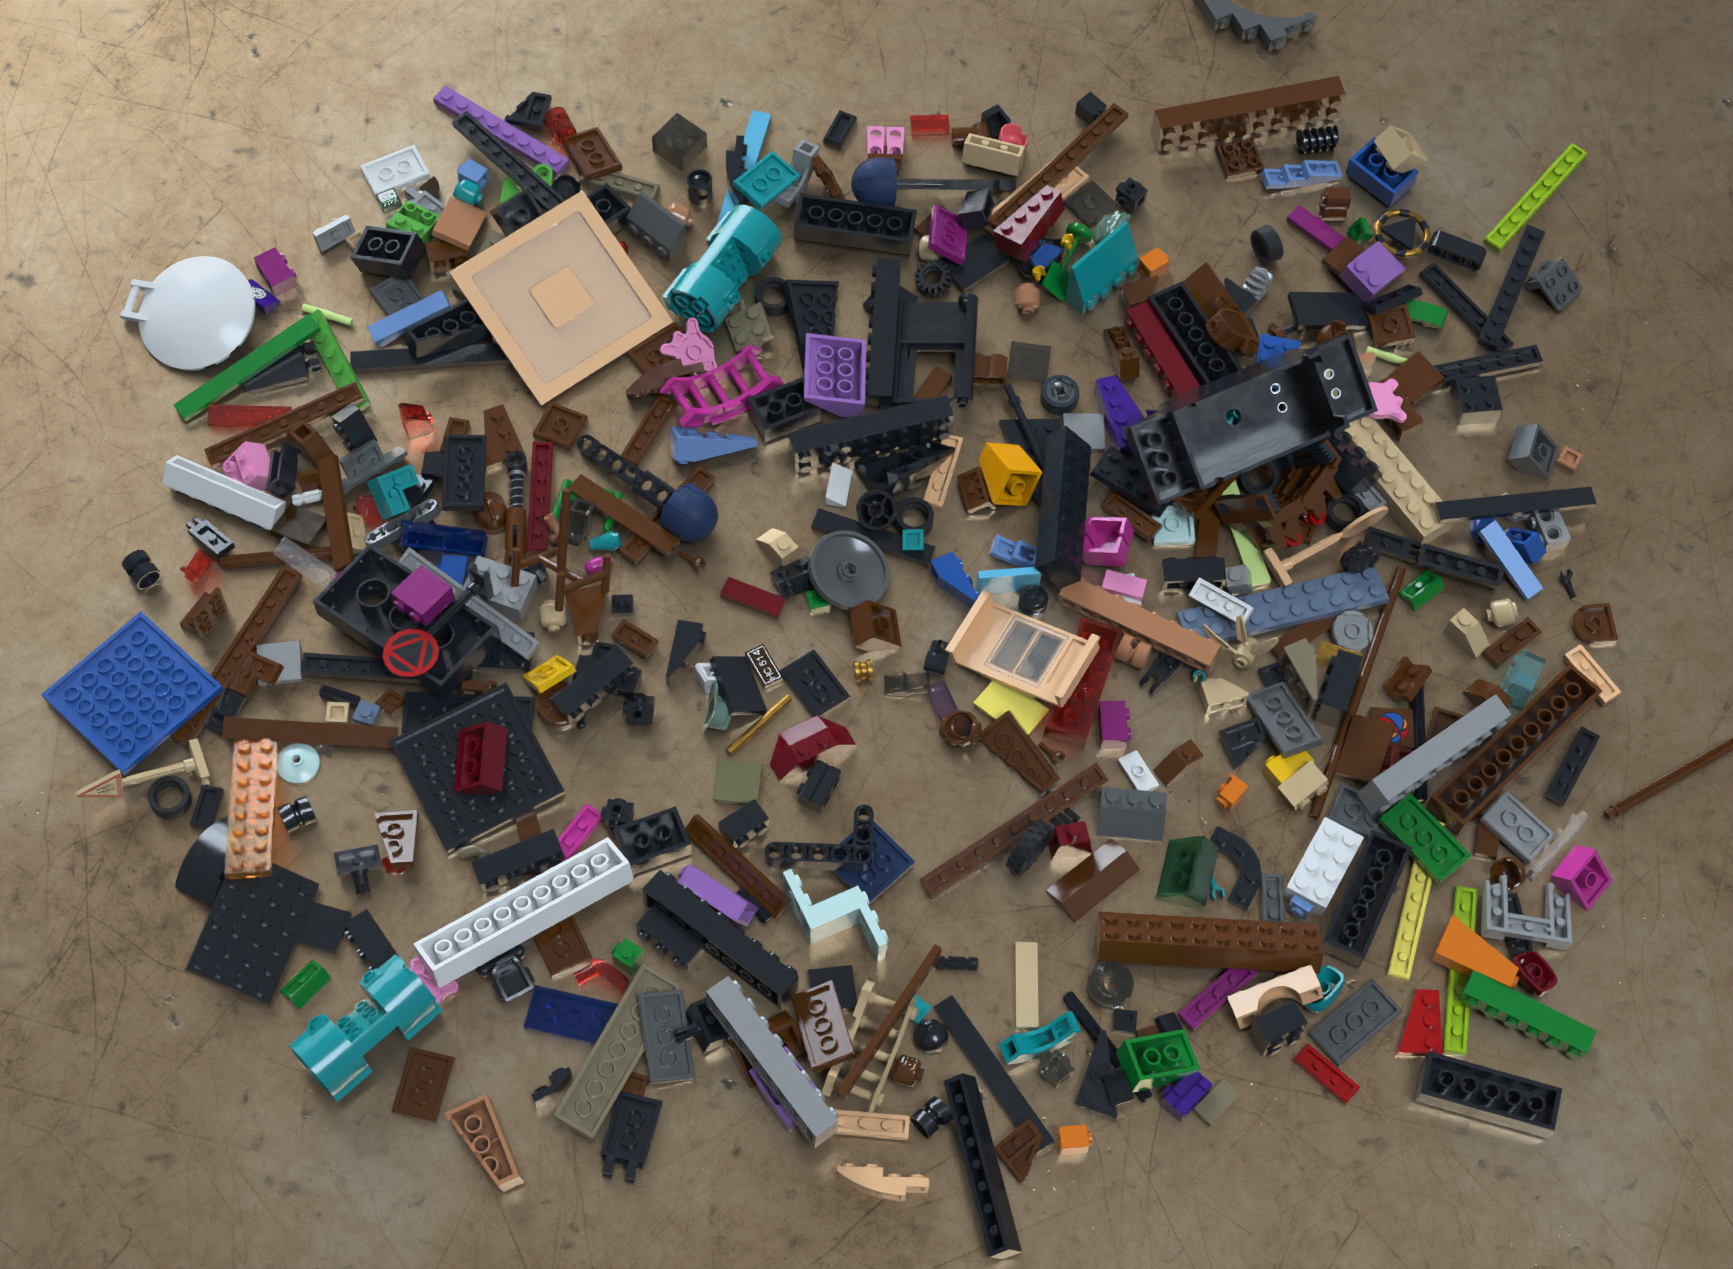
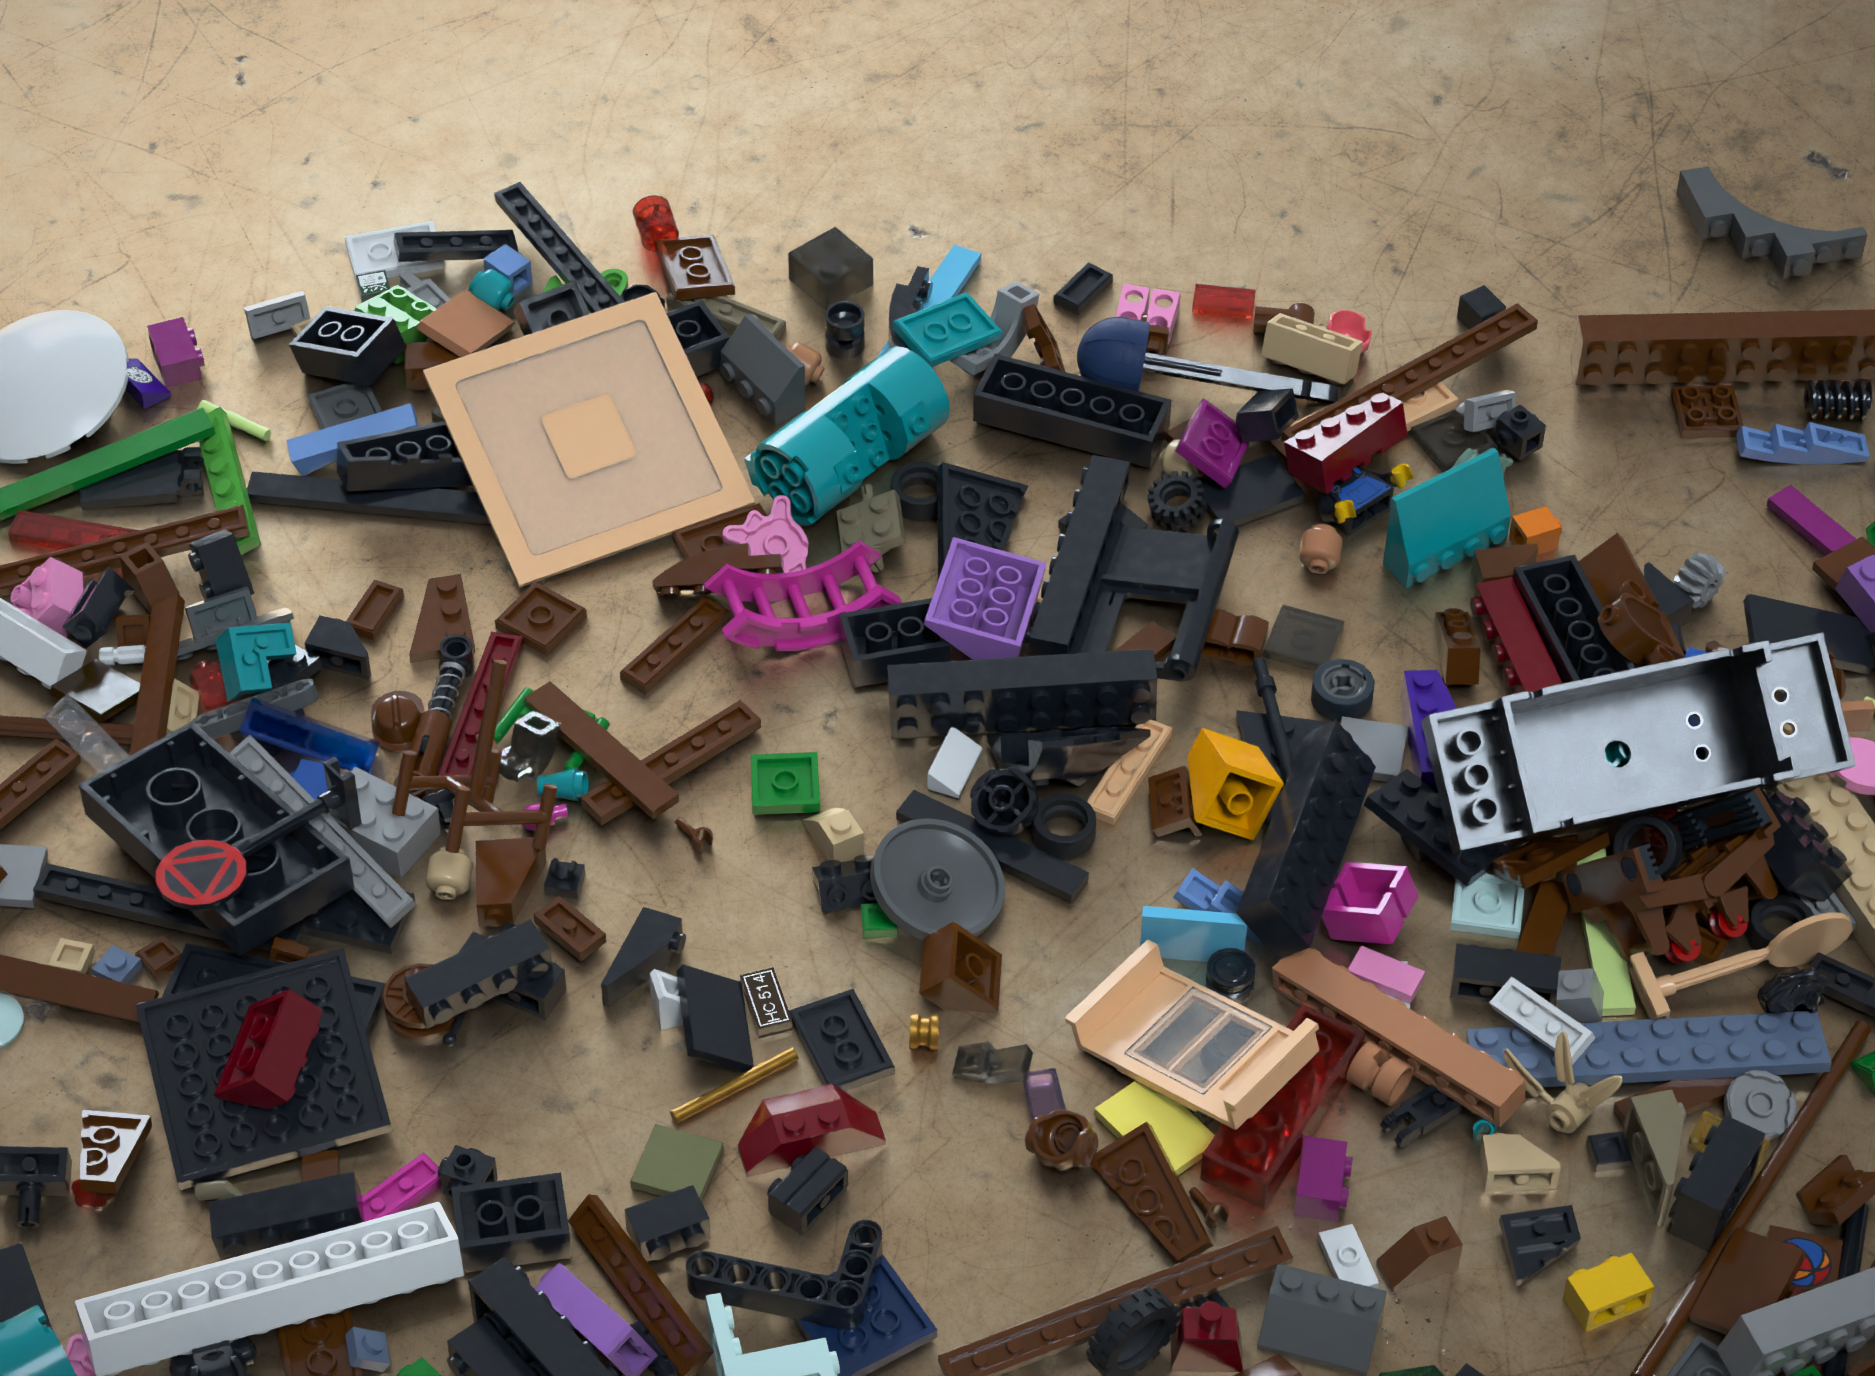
camera: 15 degrees right, 15 degrees down
black axle [319,685,361,708] -> none
magenta brick [391,565,455,627] -> none
clear red slope [398,403,434,441] -> none
dark brown tile [420,176,440,199] -> none
medium lavender plate [433,86,569,177] -> none
black tile [442,435,487,511] -> none
black wing [505,92,552,130] -> none
yellow tile [522,655,576,694] -> none
piece [576,435,718,542] -> none
black brick [623,693,655,725] -> none
medium blue wedge [670,426,758,464] -> none
sand green piece [702,682,732,732] -> none
dark red tile [720,577,786,619] -> none
teal plate [903,529,924,552] -> none
black piece [923,640,950,676] -> none
blue slope [930,551,980,608] -> none
black panel [981,104,1011,139] -> none
green piece [1041,223,1093,302] -> none
reddish brown tile [1101,491,1162,542] -> none
orange brick [1215,773,1249,812] -> none
dark grey tile [1247,681,1323,759] -> none
black tyre [1250,225,1284,265] -> none
tan brick [1278,760,1329,811] -> none
reddish brown brick [1317,187,1351,221] -> none
none -> sand blue plate [345,1327,390,1372]
none -> black plate [393,230,518,262]
none -> green plate [750,752,820,815]
none -> light grey tile [1456,390,1516,432]

